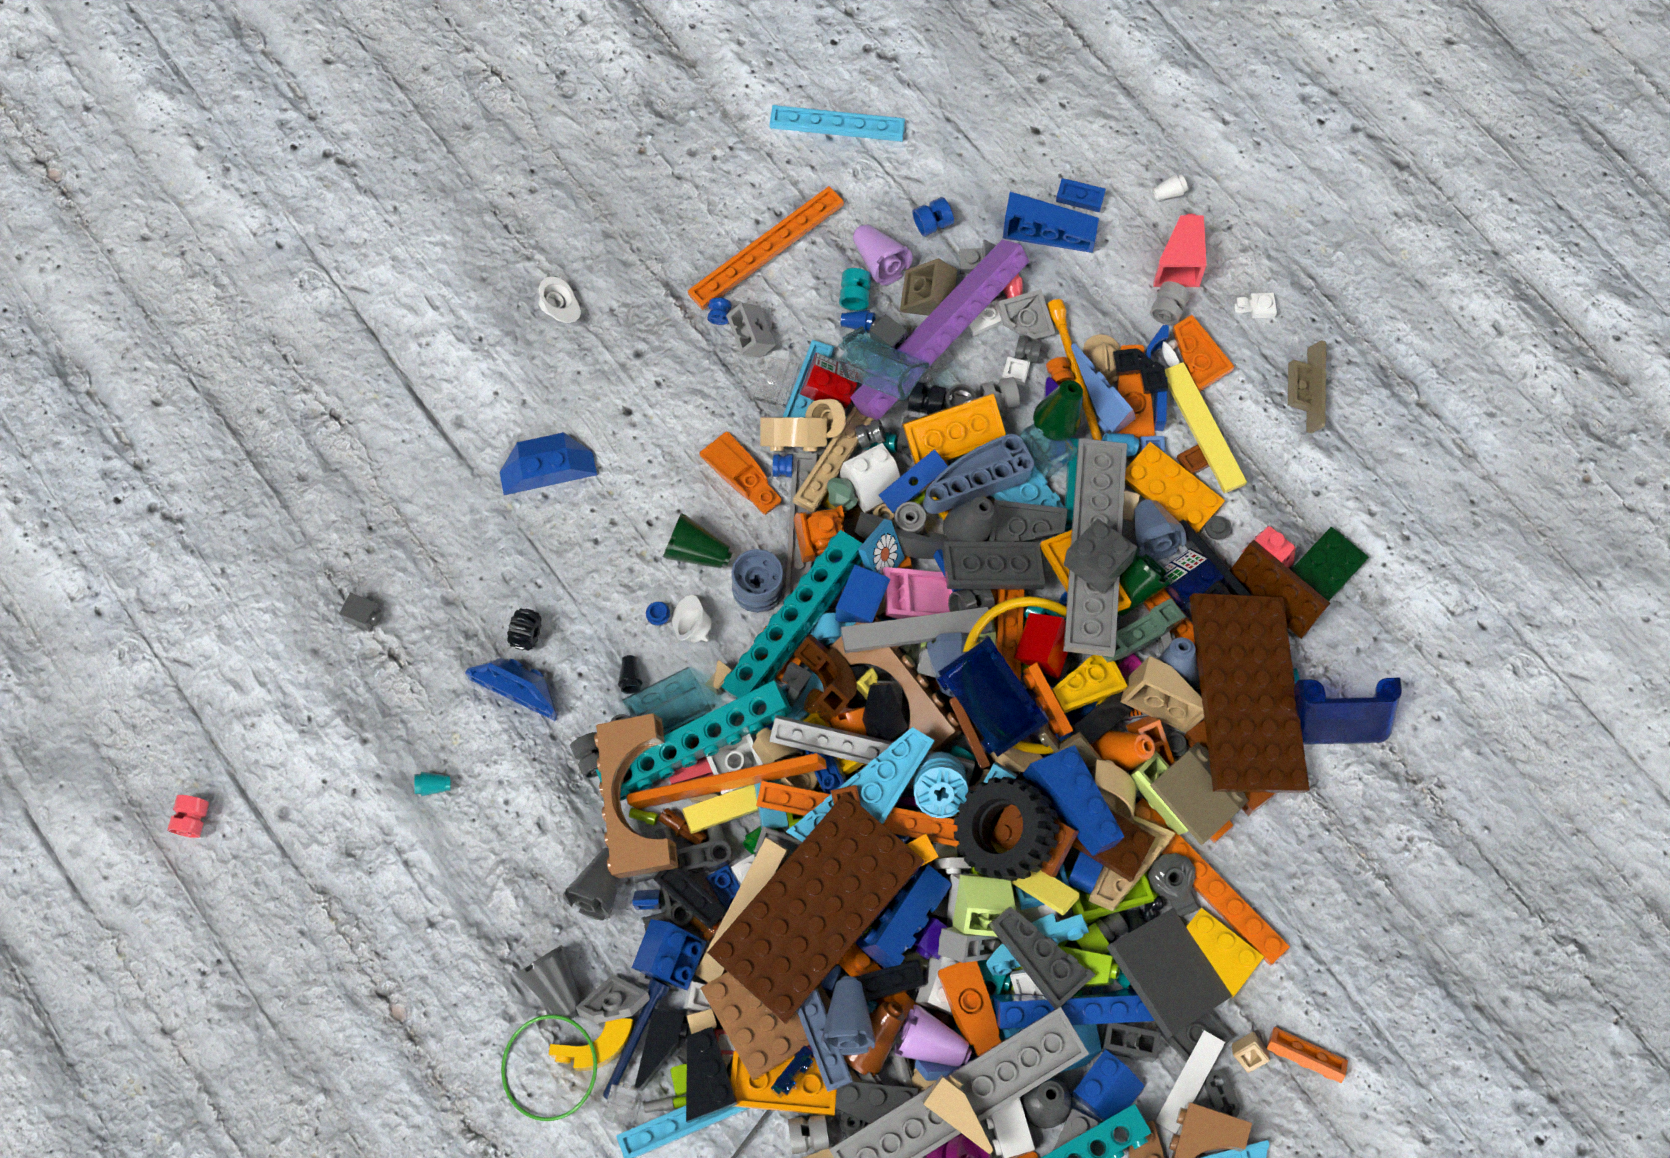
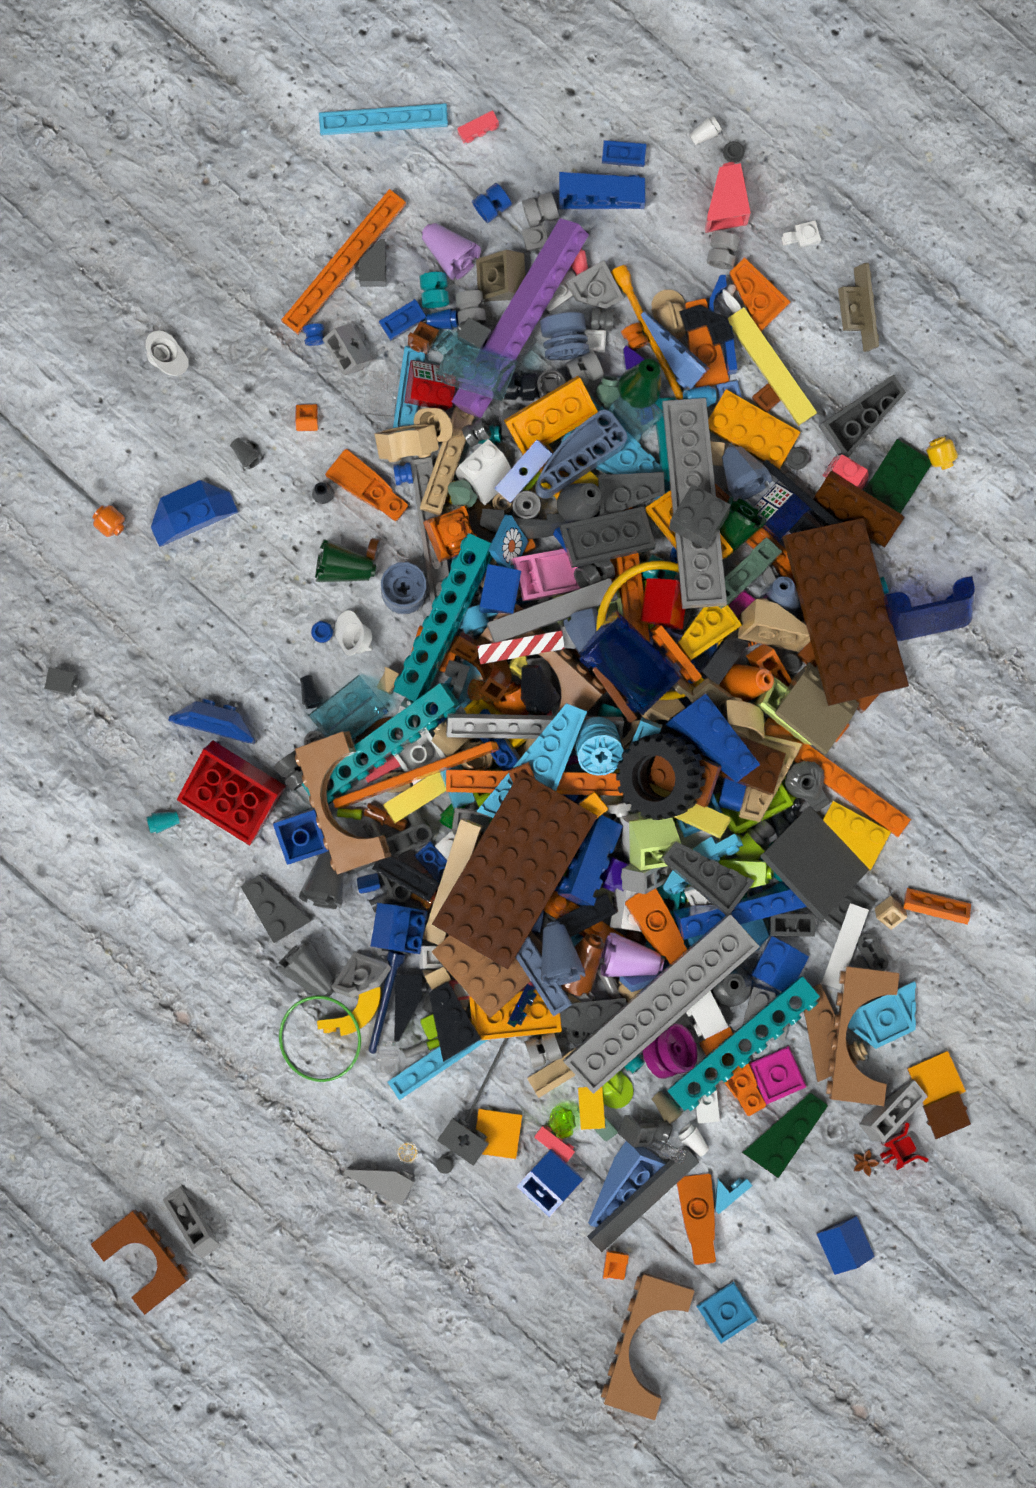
camera: 10 degrees left, 15 degrees up
black gear [507,608,542,651] -> none
tan slope [923,1074,993,1154] -> none
none -> orange head [92,505,125,537]
none -> red slope [177,740,286,846]
none -> dark grey cone [230,438,261,469]
none -> dark grey wing [241,875,312,943]
none -> blue slope [273,808,329,865]
none -> orange slope [295,404,318,431]
none -> black cone [312,482,334,504]
none -> dark grey slope [355,239,386,287]
none -> reddish brown tile [366,538,380,561]
none -> blue plate [379,299,427,341]
none -> dark orange bracket [408,321,439,354]
none -> light grey wheel [455,290,486,325]
none -> coral piece [457,110,499,144]
none -> sticker [478,631,564,664]
none -> light grey wheel [522,192,559,228]
none -> sand blue wheel [540,312,590,360]
none -> sand green rock [595,376,620,409]
none -> dark grey plate [723,141,745,163]
none -> dark grey wedge [818,375,906,458]
none -> yellow head [926,436,958,470]

